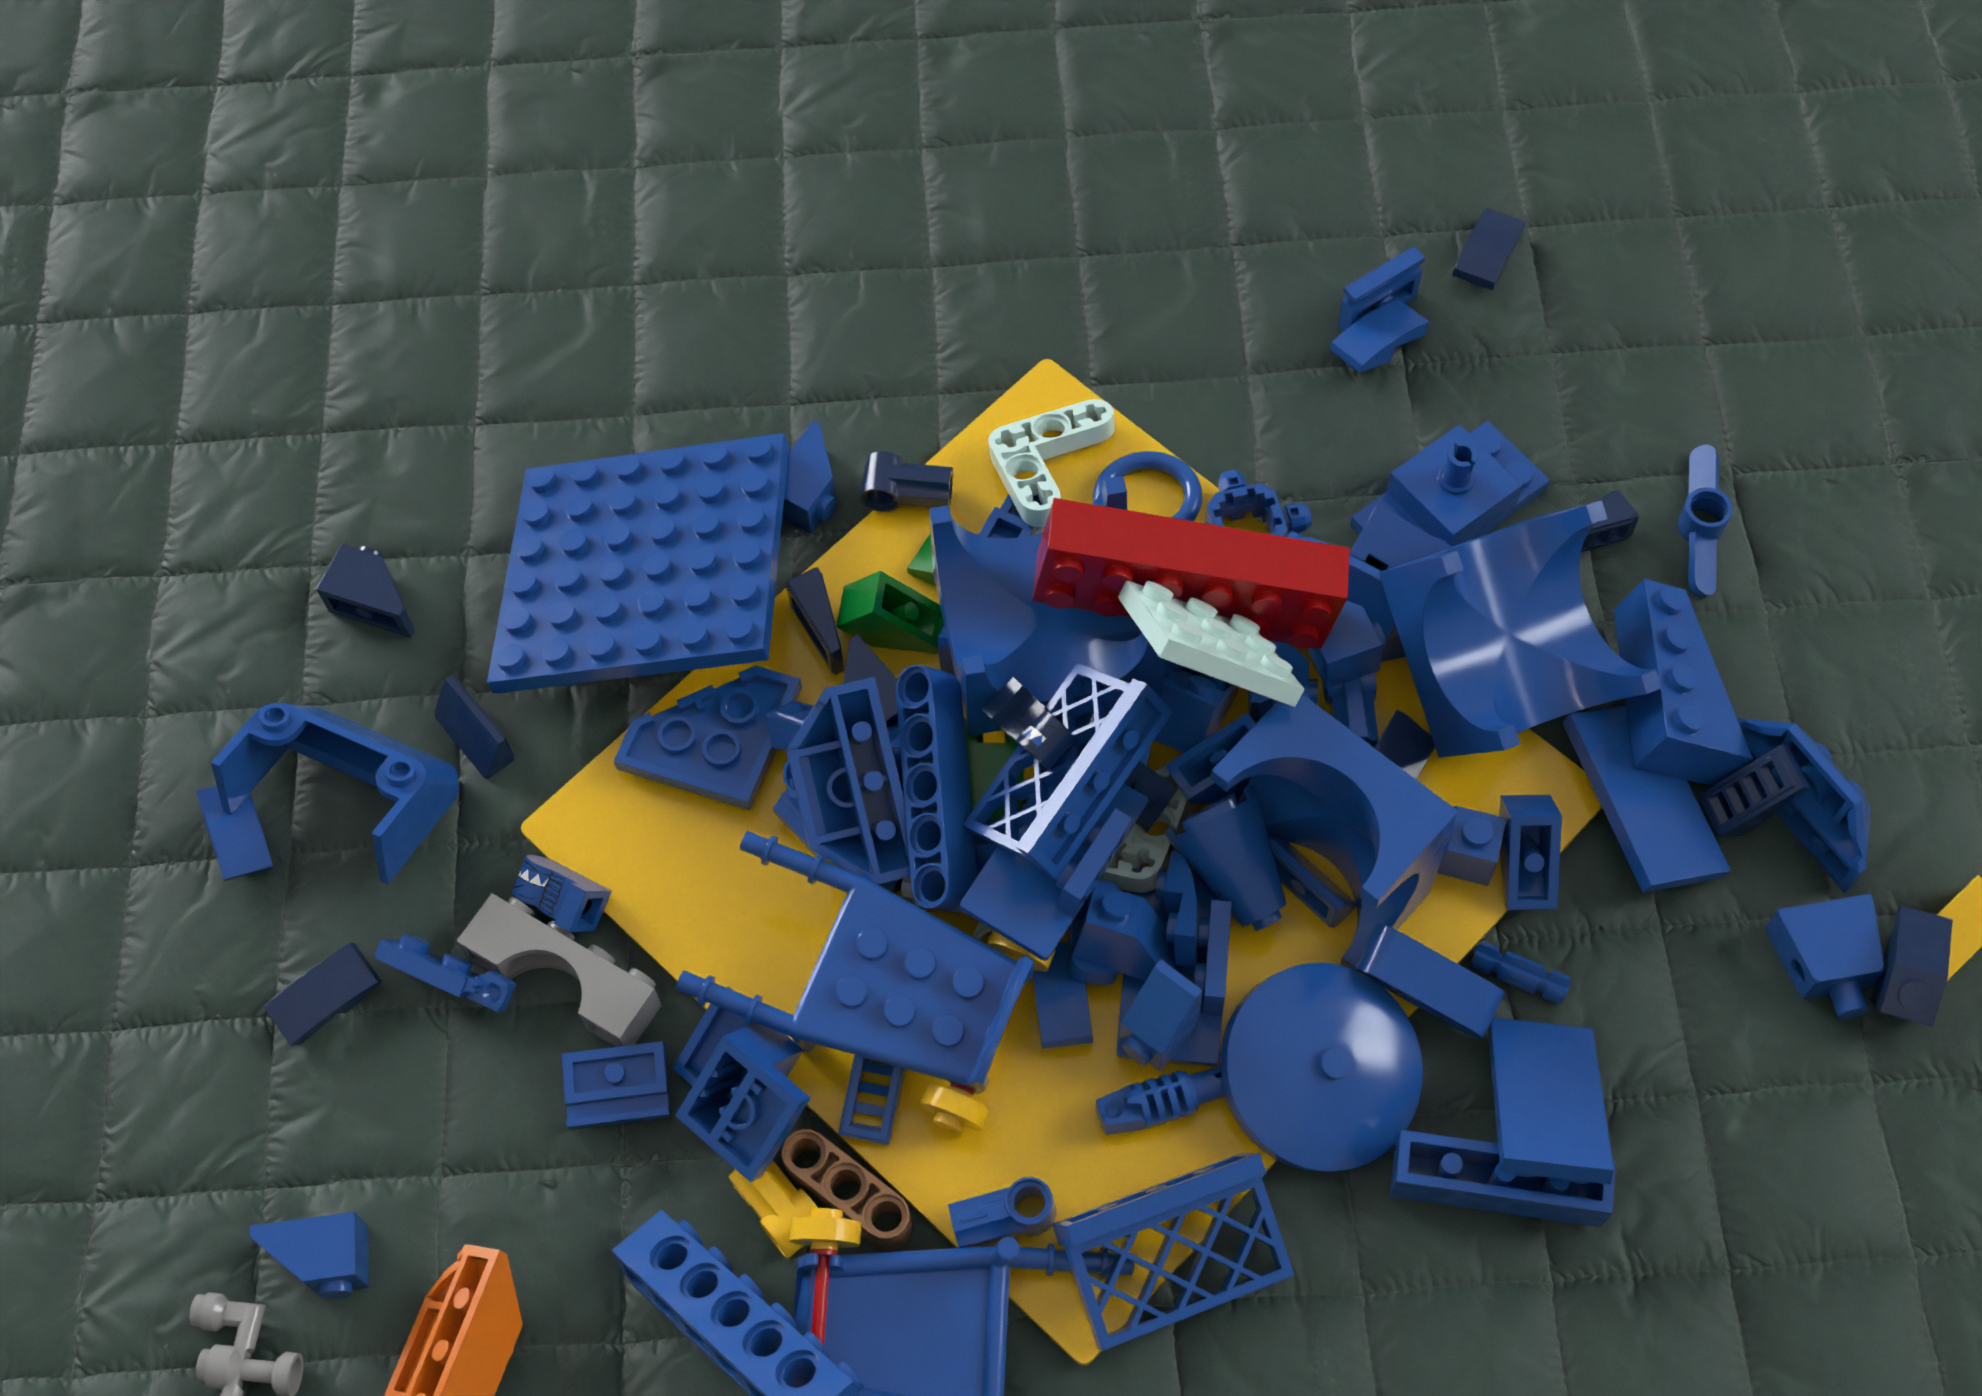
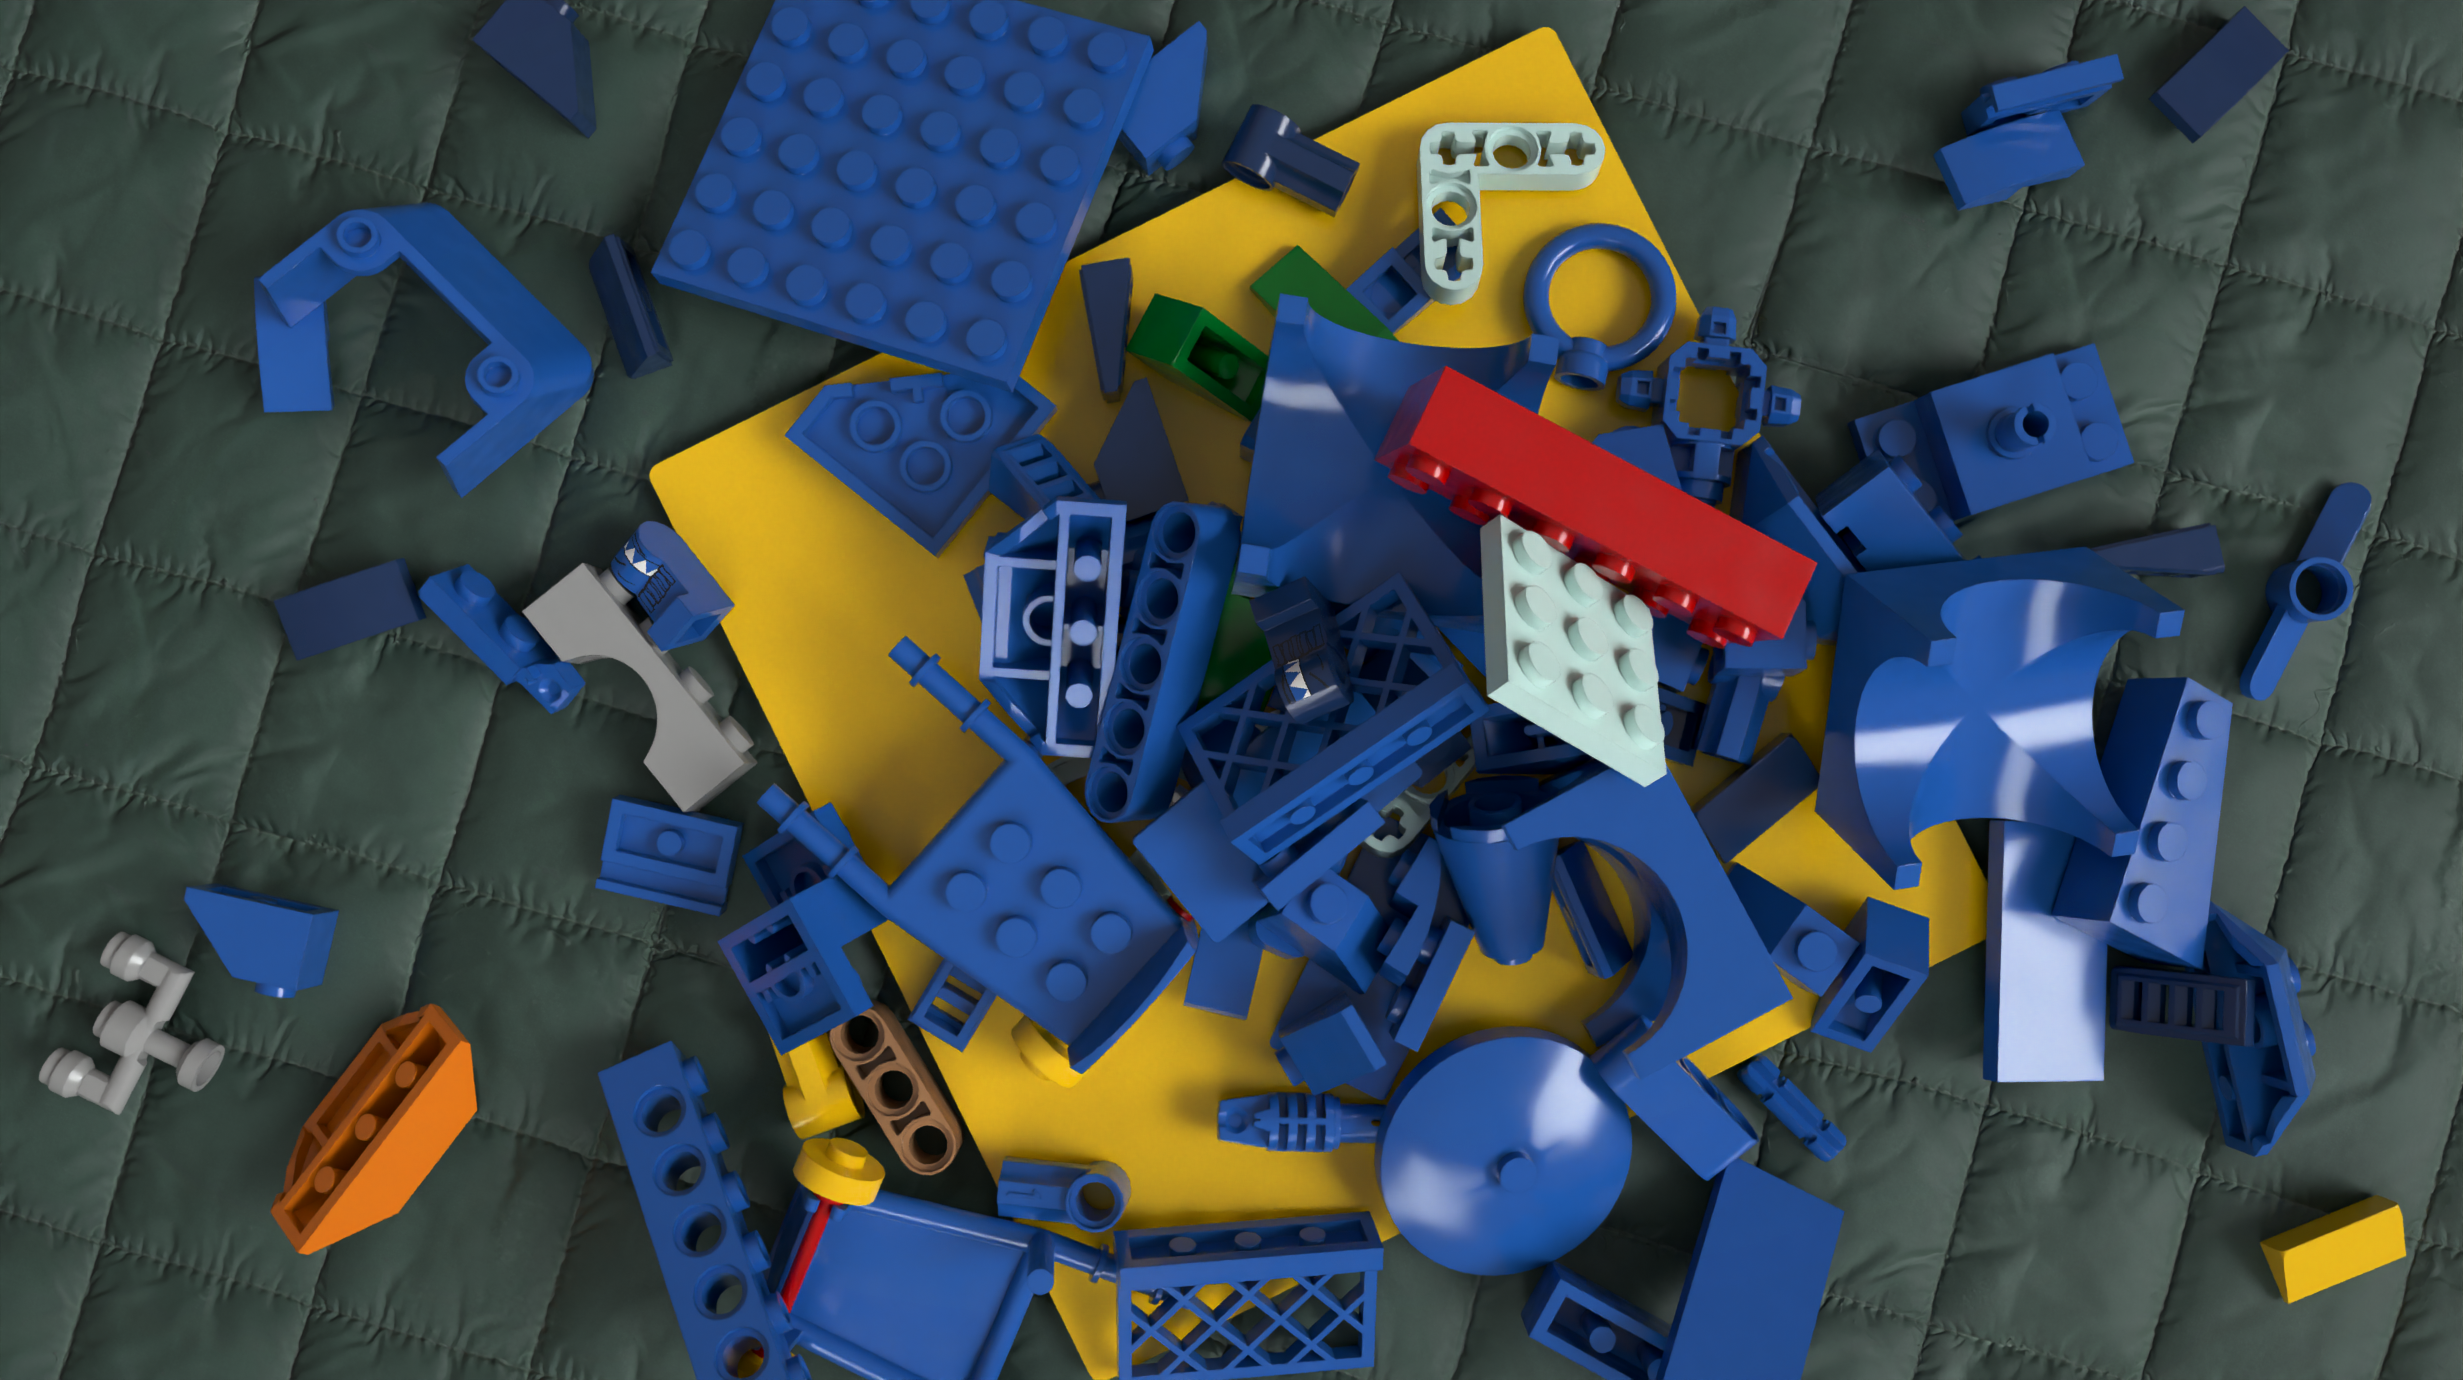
camera: 15 degrees right, 25 degrees up
blue torso [1765,894,1884,1020] -> none
dark blue slope [1870,904,1953,1027] -> none

